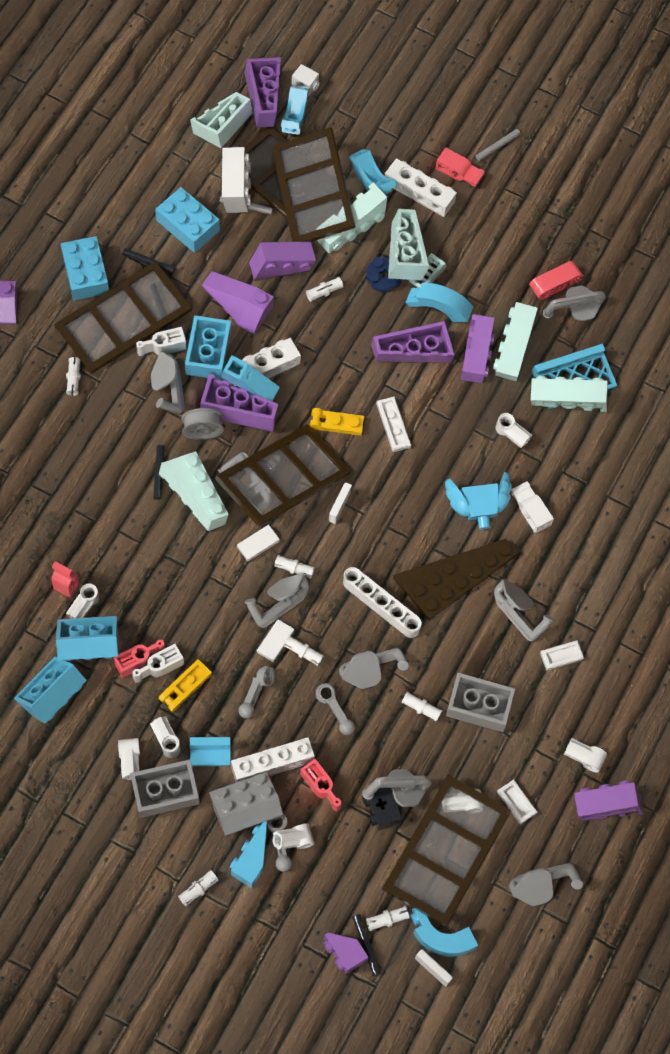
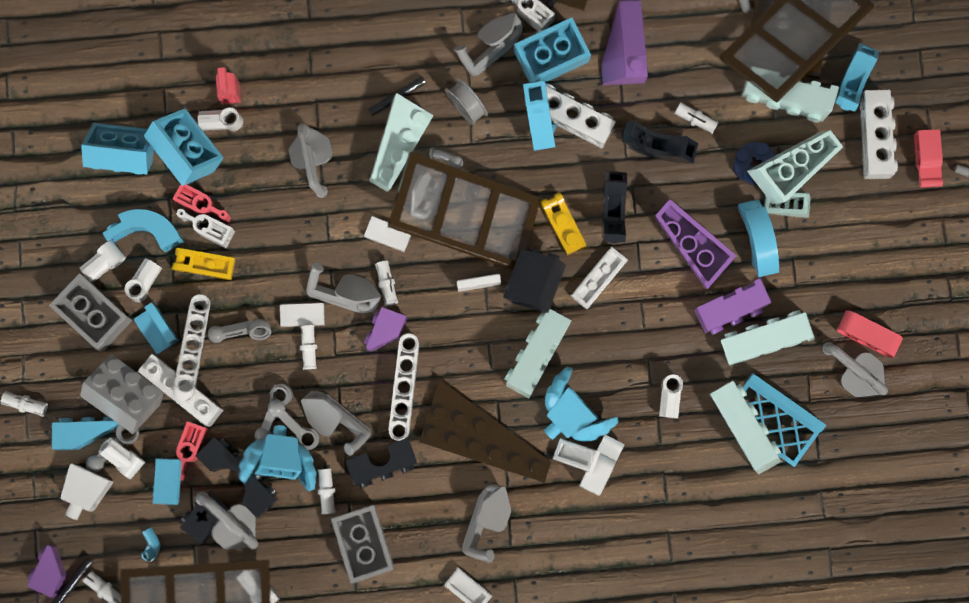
camera: 60 degrees right, 15 degrees up
medium lavender wedge [200,373,278,432] -> none
medium lavender wedge [249,242,316,281] -> none
none -> white torso [61,464,114,520]
none -> medium azure arch [103,209,184,253]
none -> medium azure arm [141,527,161,562]
none -> medium azure panel [153,459,182,505]
none -> white beam [173,294,210,401]
none -> black arch [196,437,279,519]
none -> medium azure torso [239,425,316,491]
none -> light grey piece [268,399,319,450]
none -> light grey piece [289,123,332,198]
none -> black arch [346,438,418,488]
none -> medium lavender slope [364,307,407,352]
none -> black brick [503,248,566,313]
none -> light aqua wedge [505,309,571,399]
none -> white tile [553,438,600,473]
none -> black arch [602,171,628,243]
none -> black arch [623,121,698,164]

